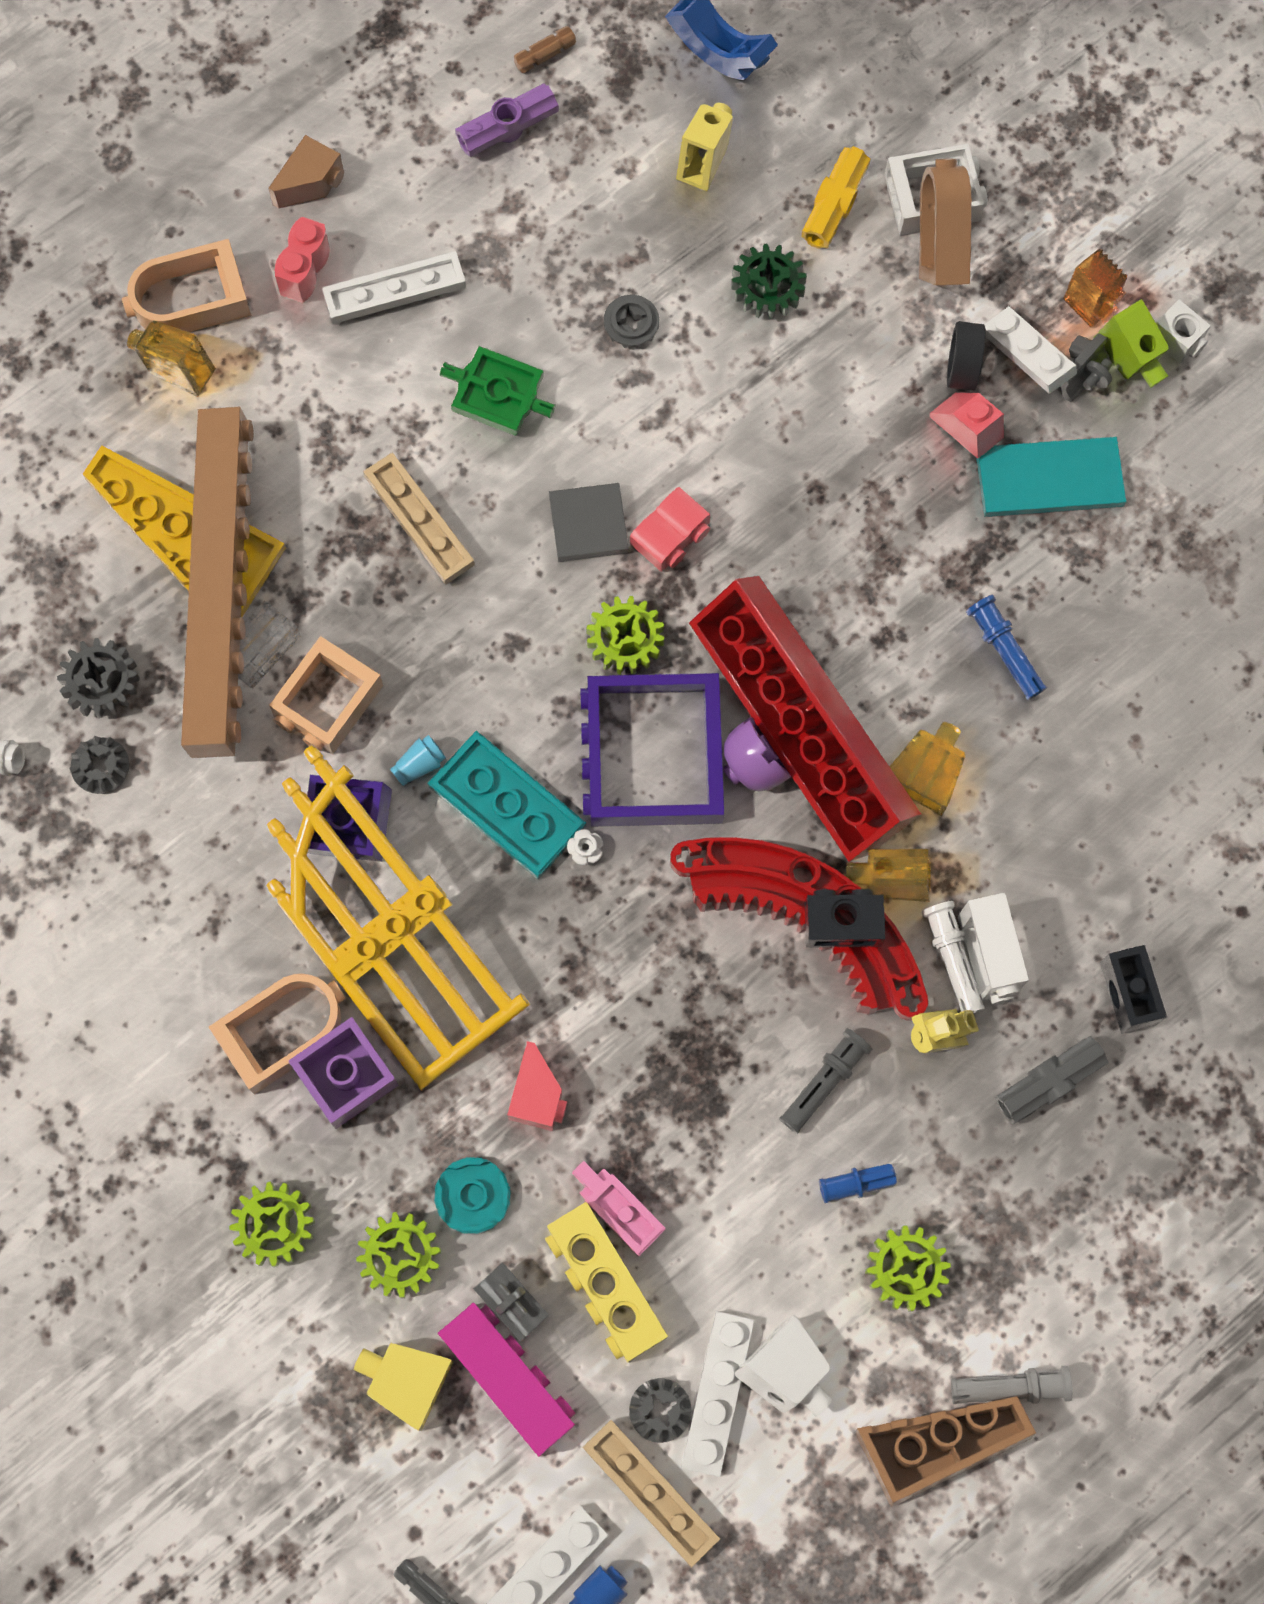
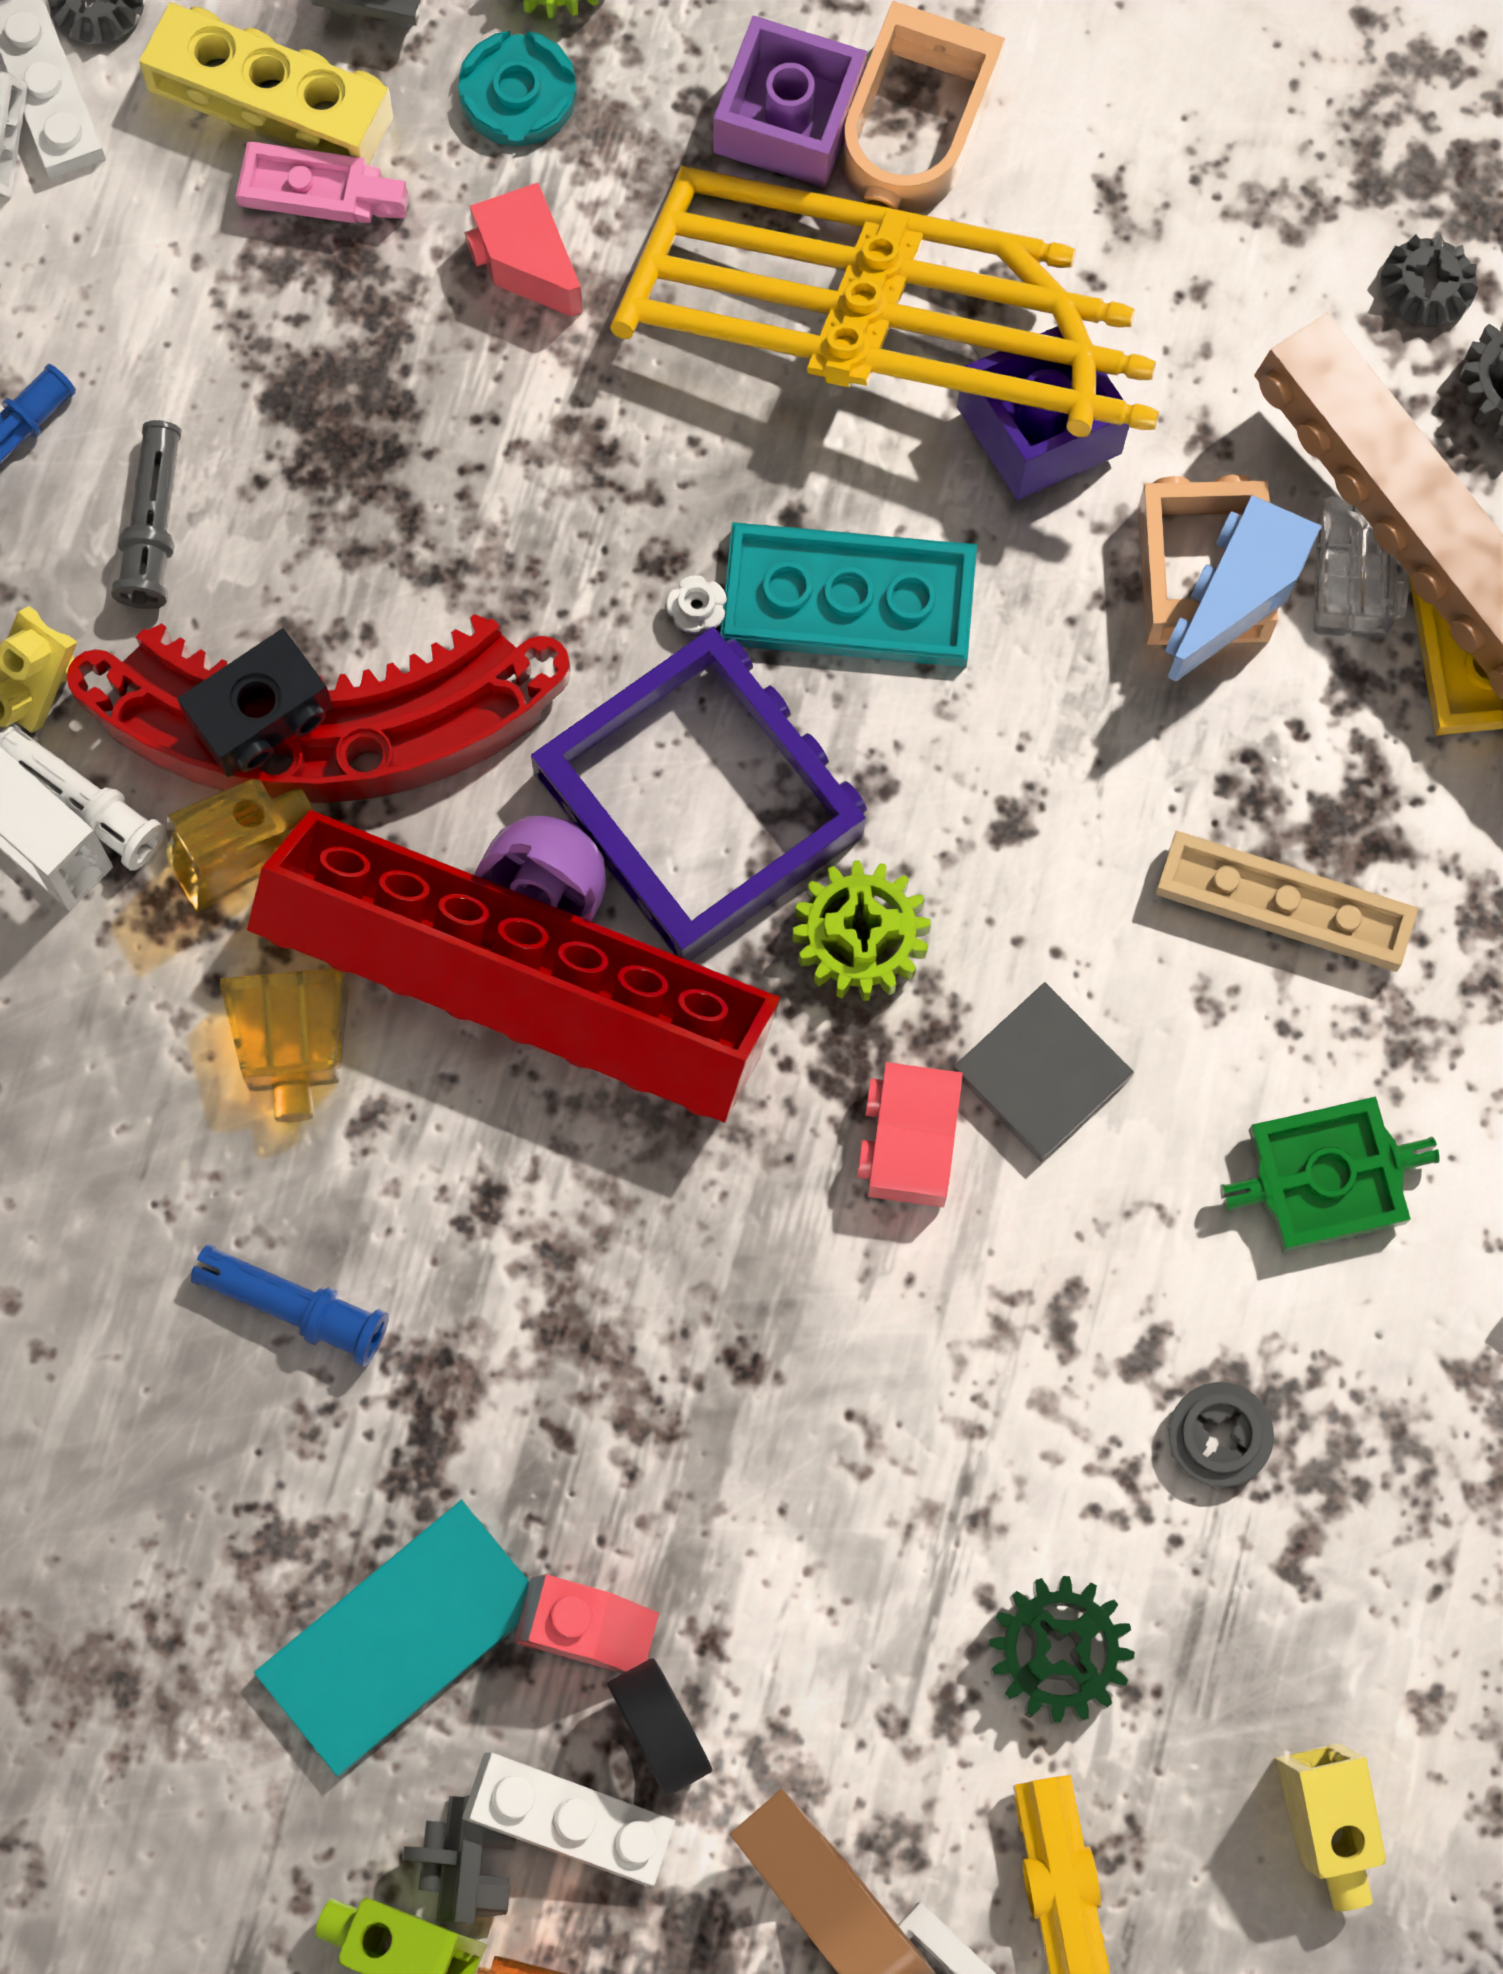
camera: 145 degrees right, 0 degrees up
medium azure cone [390,735,446,786] -> none
none -> light blue slope [1165,495,1321,681]

